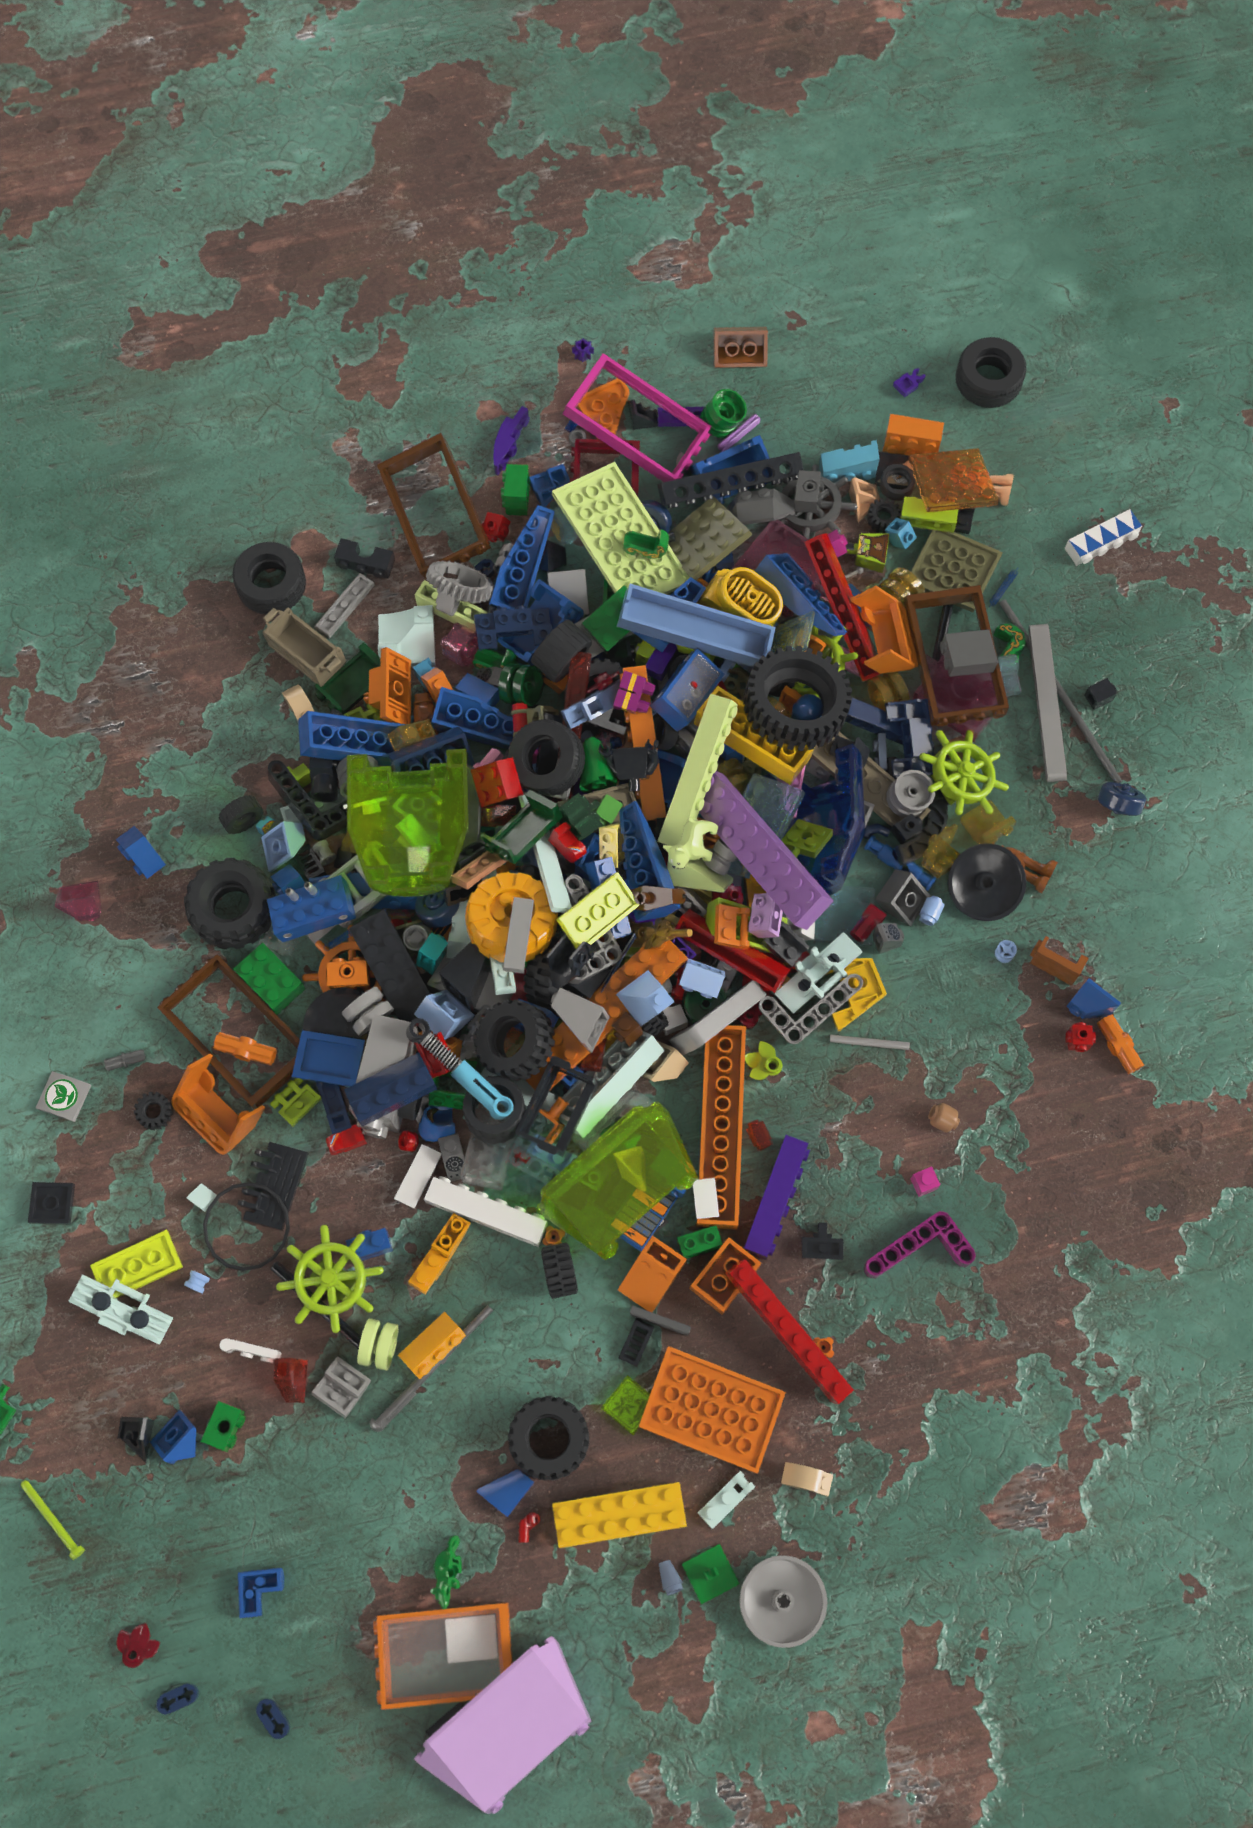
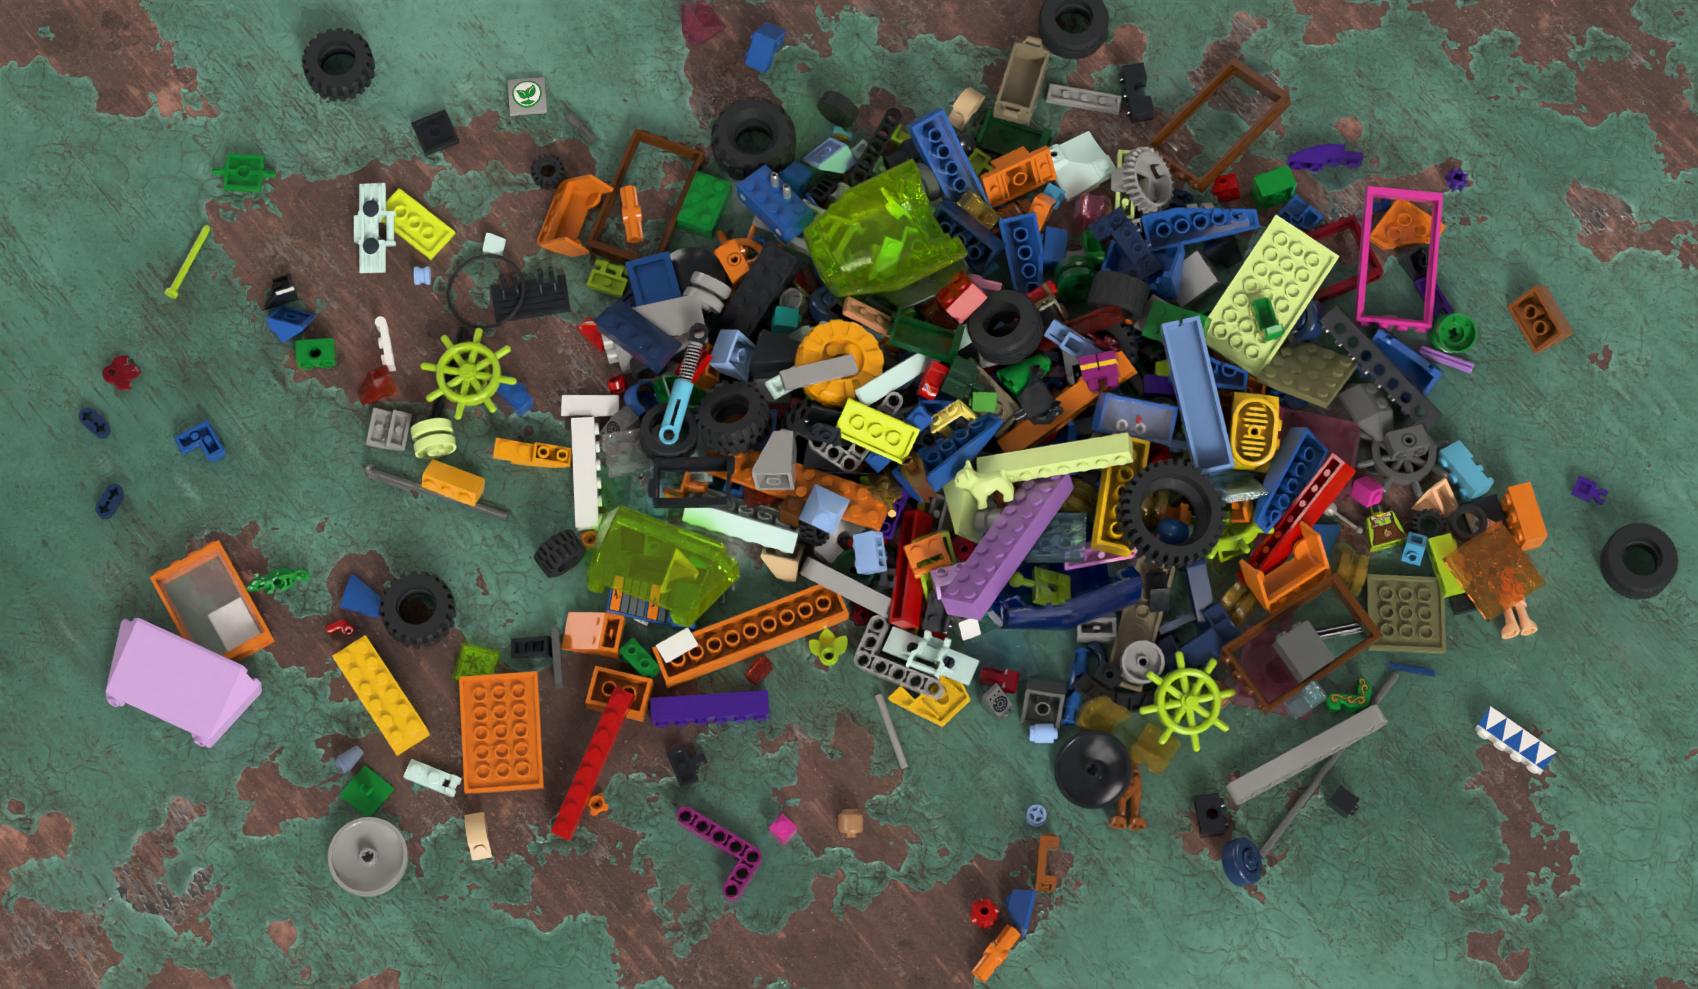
camera: 65 degrees right, 0 degrees up
none -> black brick [1193,792,1228,838]

